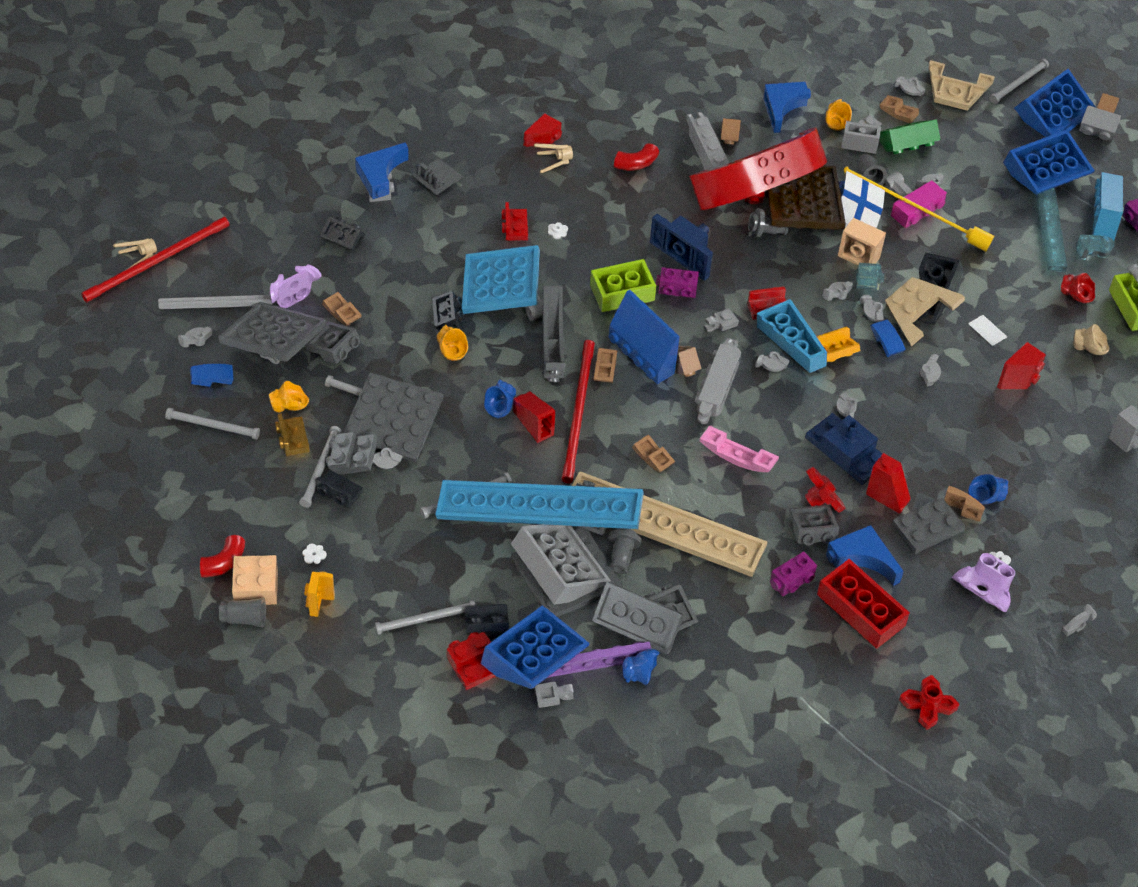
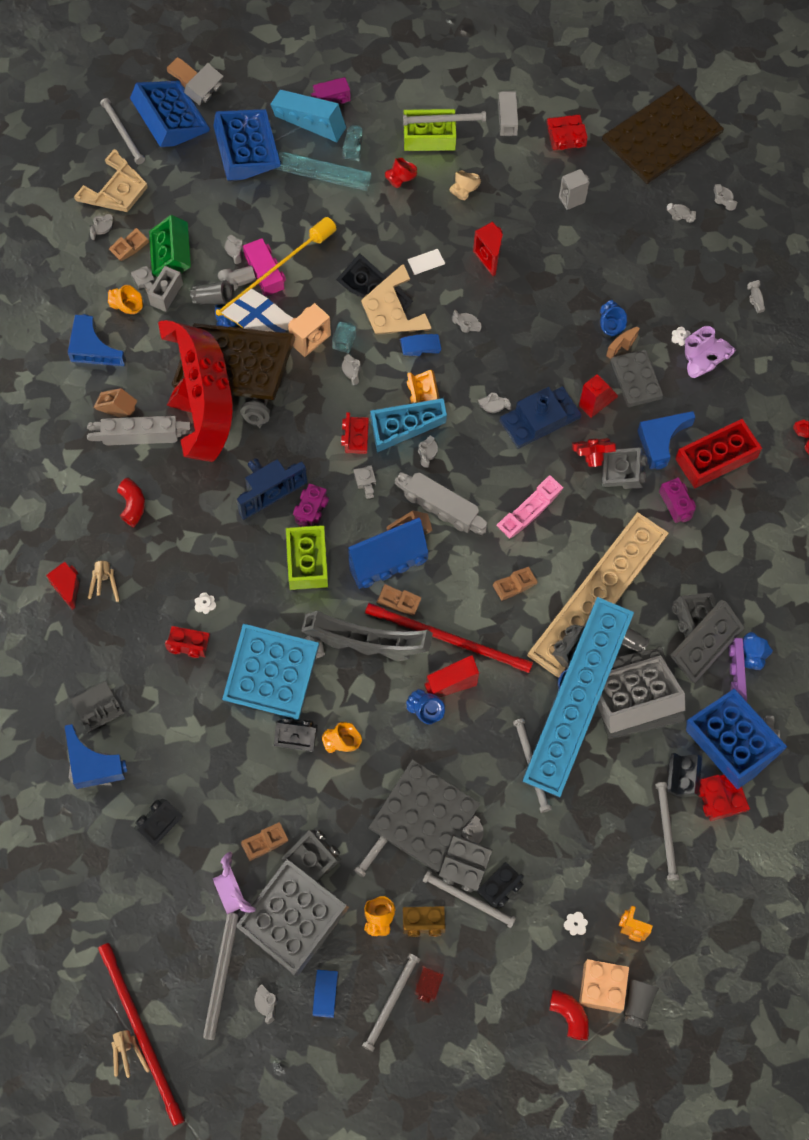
camera: 75 degrees left, 15 degrees up
light grey piece [860,295,884,323] -> none
none -> clear red brick [415,968,444,1003]

